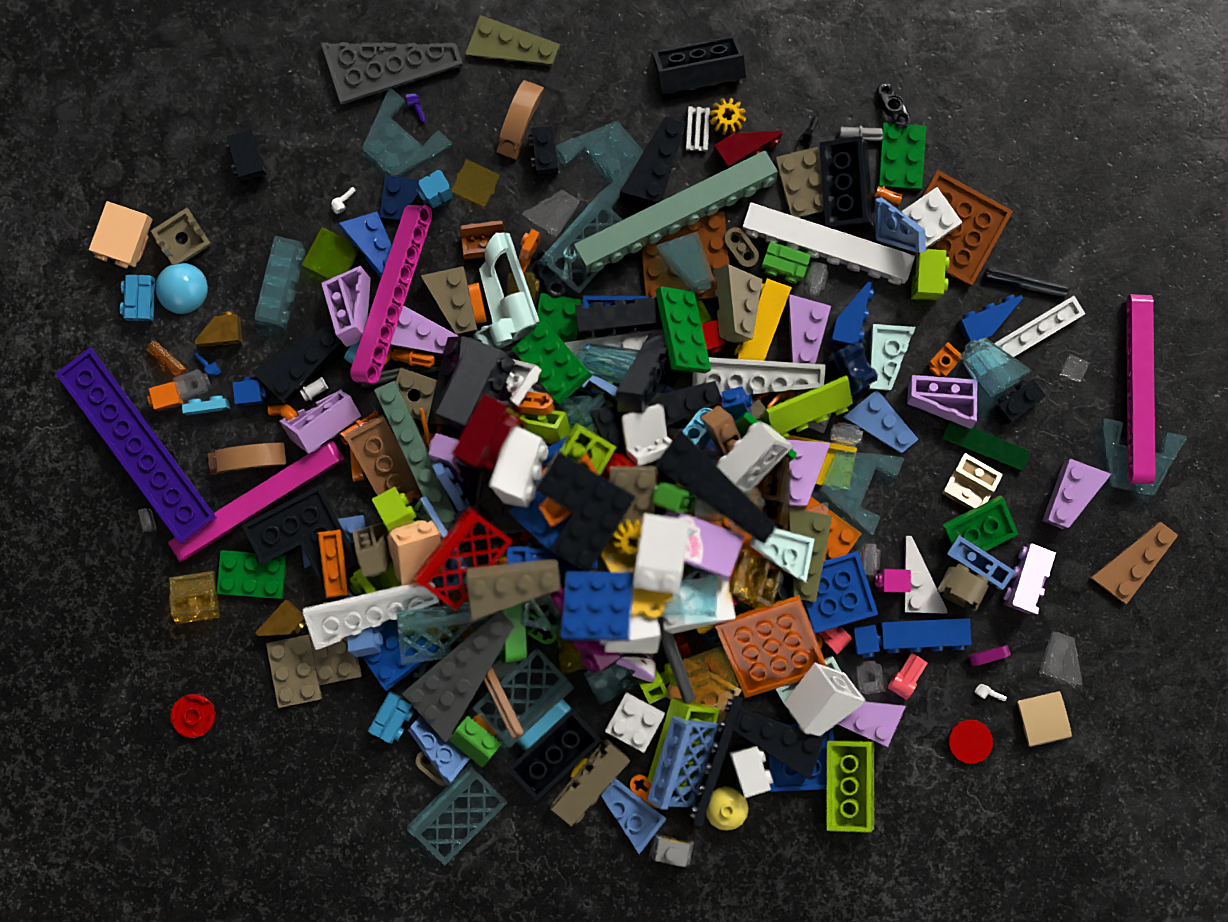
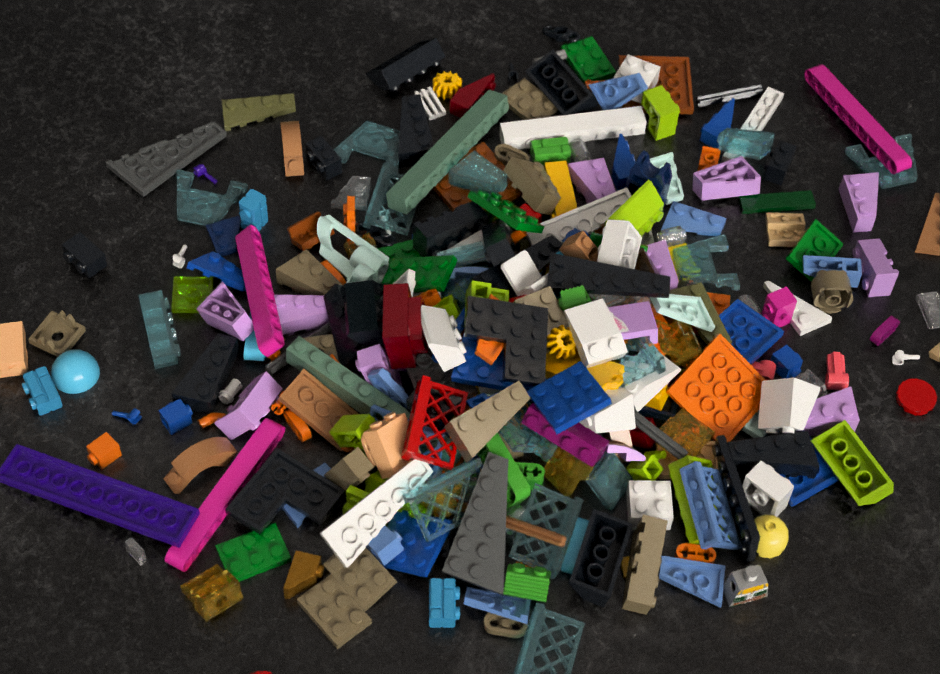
camera: 30 degrees left, 30 degrees down
clear orange pin [146,340,187,379] -> none
clear brick [173,369,210,401] -> none
medium azure plate [182,396,230,415] -> none
pearl gold slope [195,312,243,347] -> none
orange tile [318,530,349,598] -> none
orange axle [392,348,435,368] -> none
clear yellow piece [451,159,500,207] -> none
blue brick [879,618,971,653] -> none
clear tile [1060,354,1089,383] -> none

